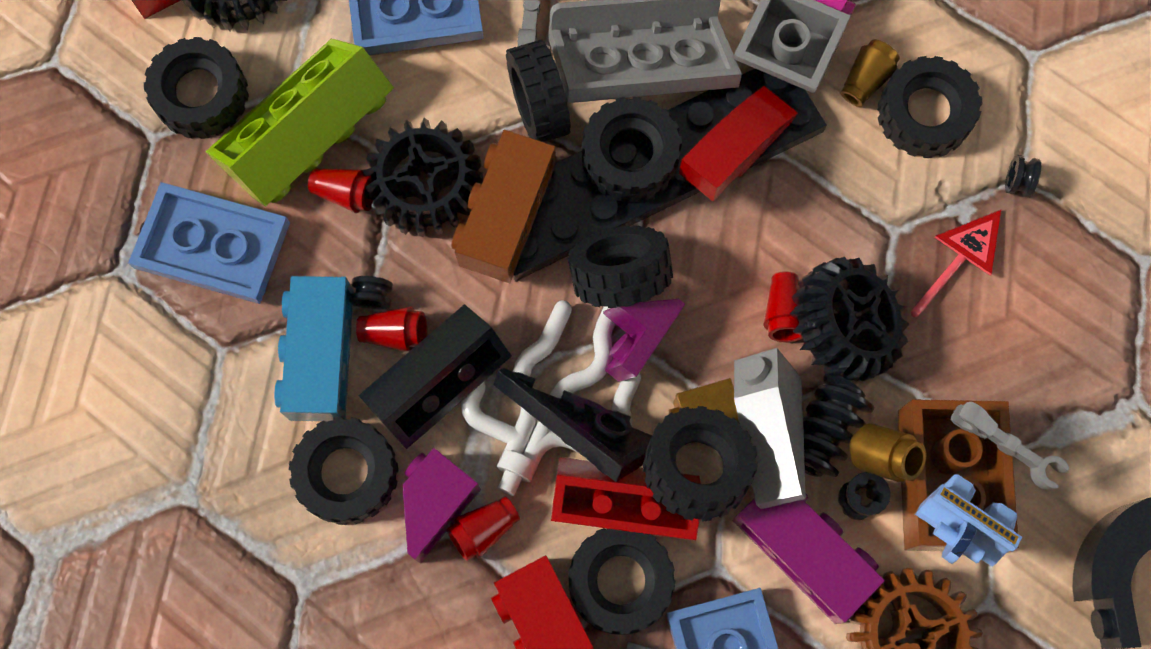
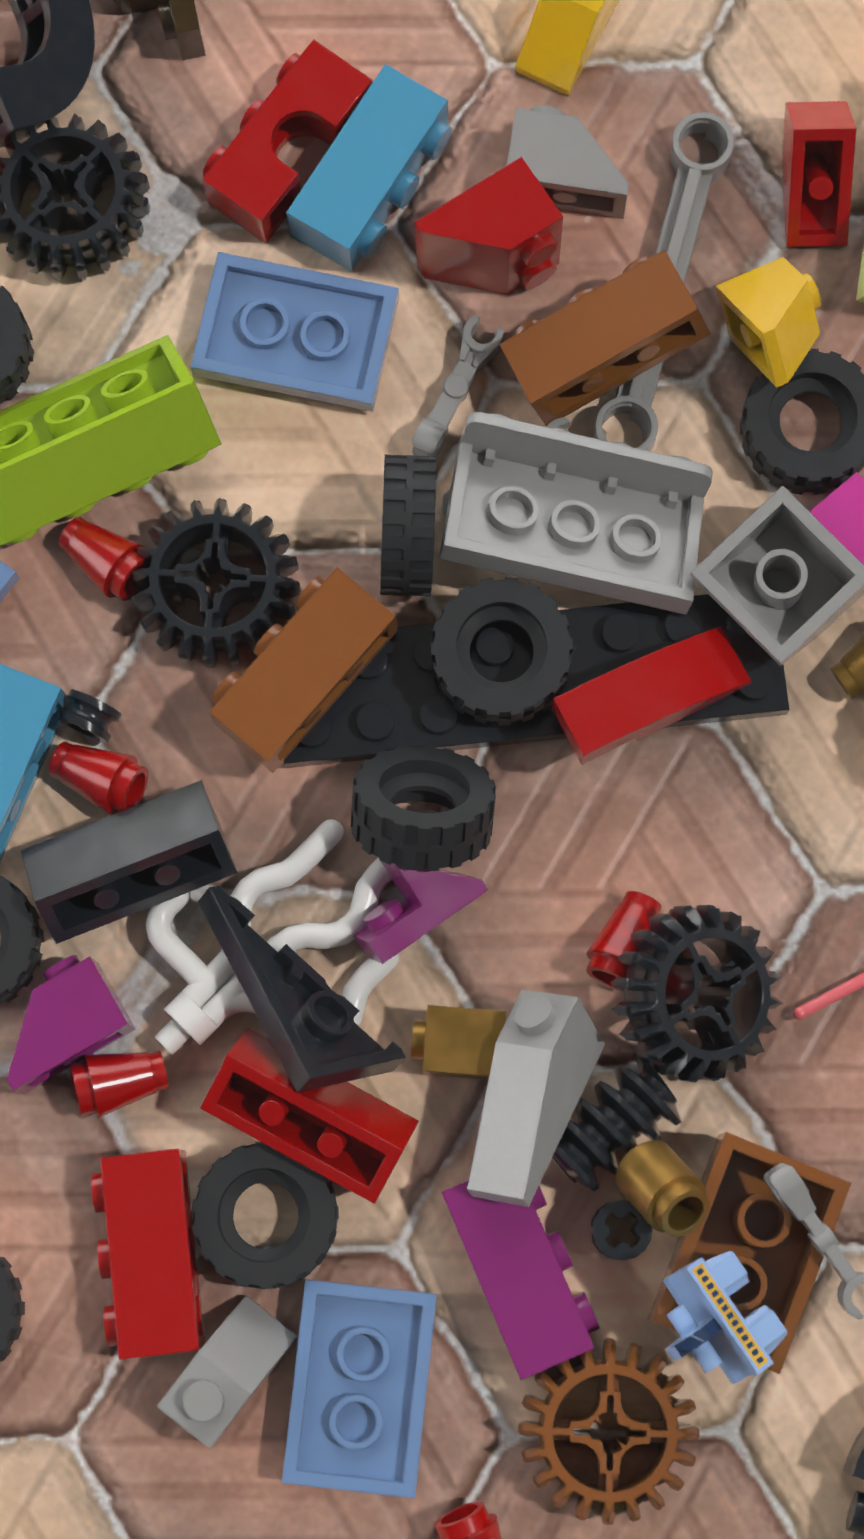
camera: 25 degrees right, 5 degrees up
black tyre [643,406,758,522] -> none

